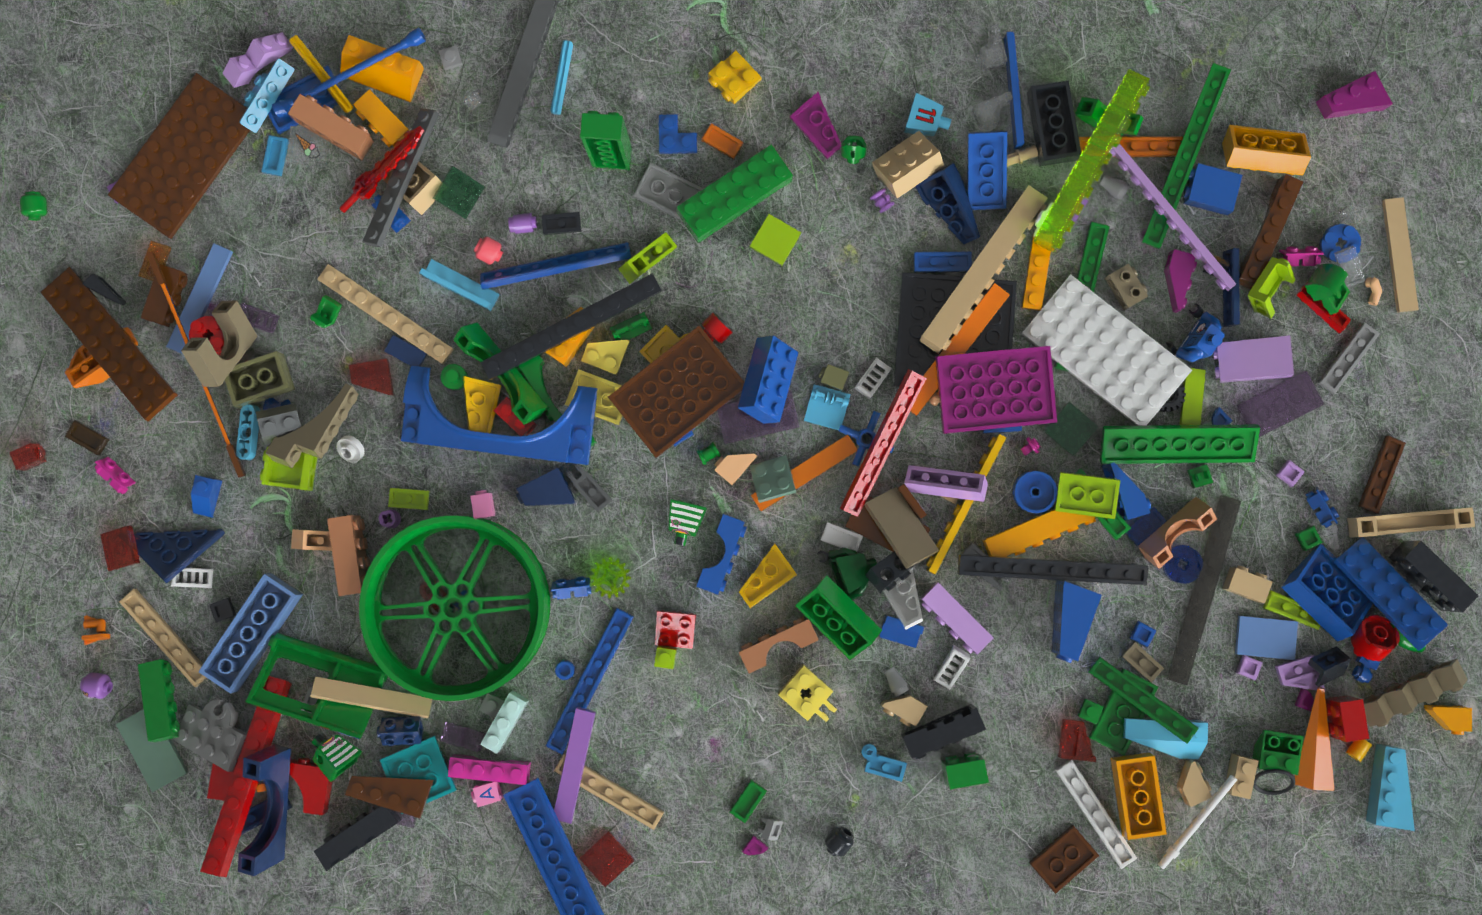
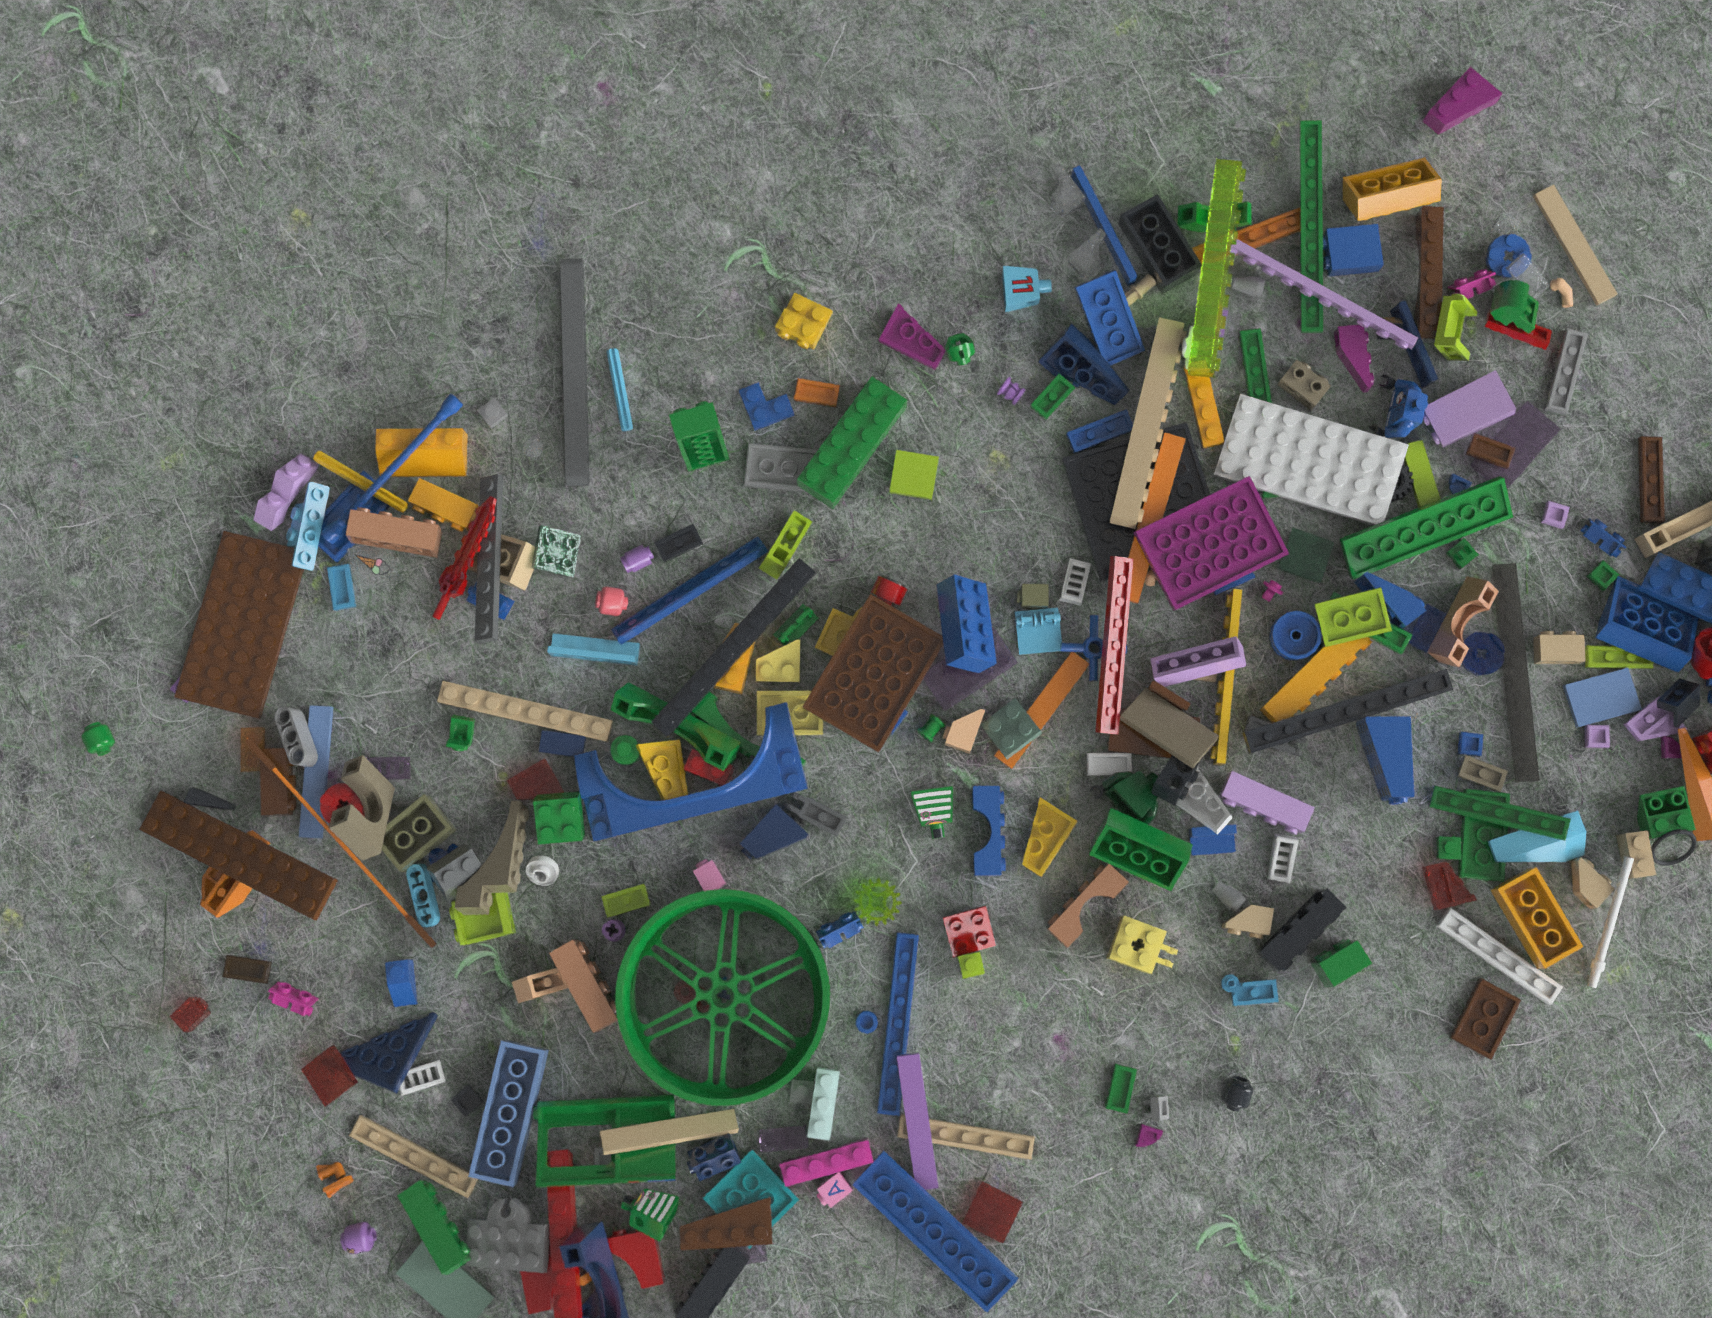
camera: 20 degrees left, 5 degrees down
tan brick [872,131,944,198] -> none
none -> light grey beam [274,706,318,767]
none -> green brick [533,791,585,844]
none -> green plate [1030,374,1075,420]
none -> reddish brown tile [1465,433,1516,469]

